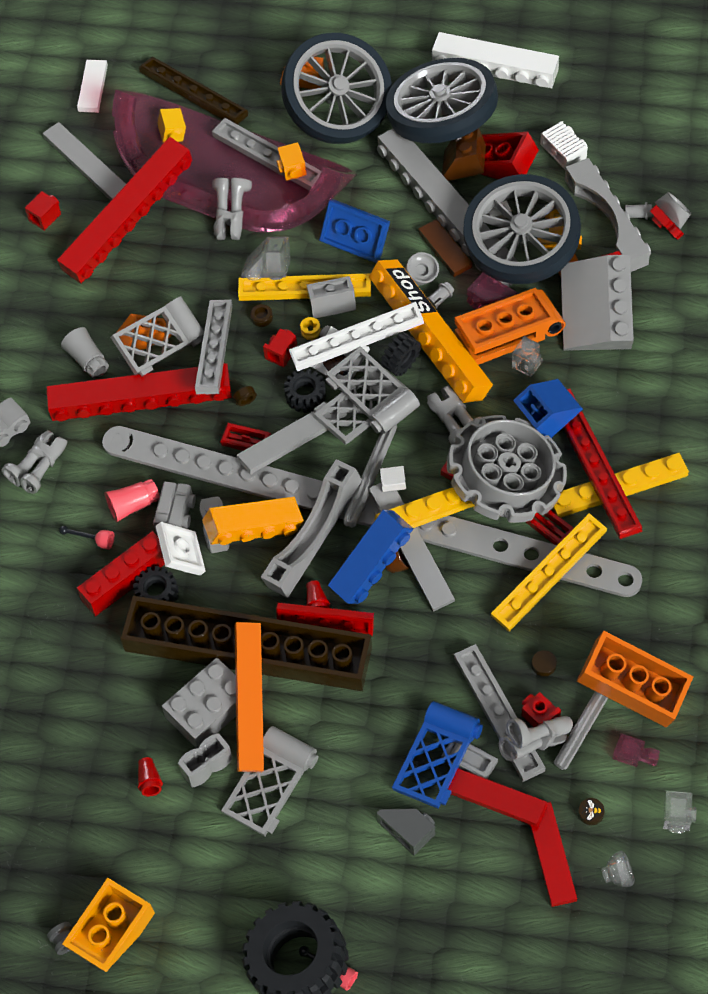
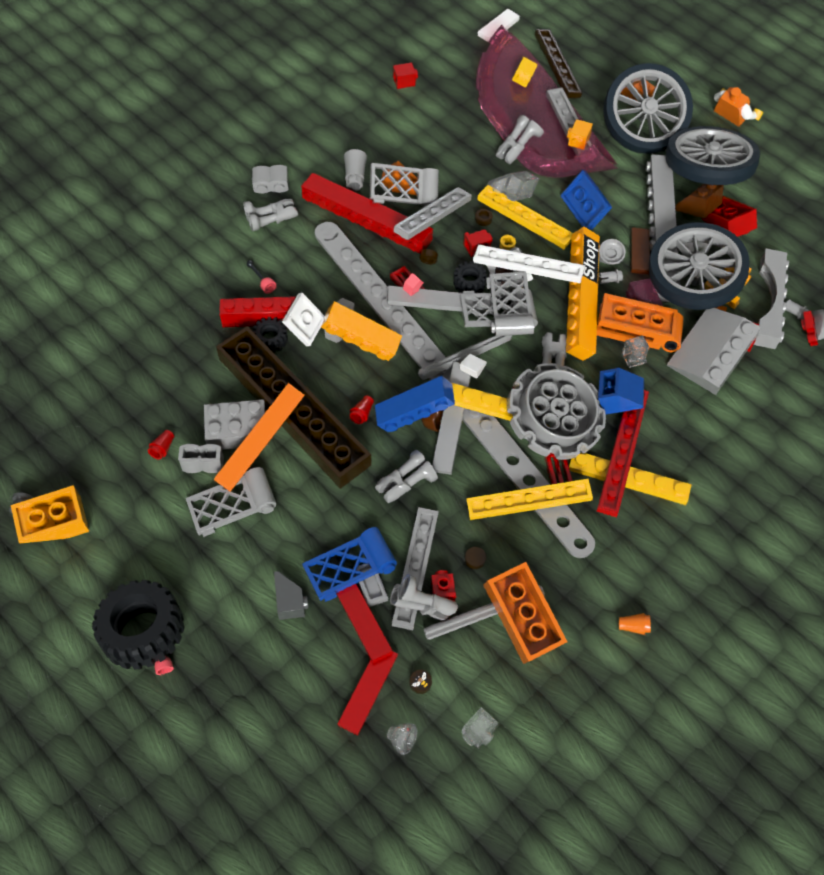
camera: 30 degrees right, 0 degrees up
light grey tile [42,122,126,200] -> none
red brick [57,137,193,284] -> none
coral plant [104,479,160,522] -> none
light grey brick [153,482,196,532] -> none
light grey arch [261,459,362,598] -> none
red tile [276,603,374,636] -> none
light grey panel [307,276,356,318] -> none
black tyre [381,332,421,376] -> none
white brick [432,32,559,88] -> none
white brick [540,121,588,169] -> none
clear pink plate [613,733,660,767] -> none
none -> light grey piece [375,450,438,503]
none -> coral piece [403,273,424,296]
none -> orange torso [714,87,764,127]

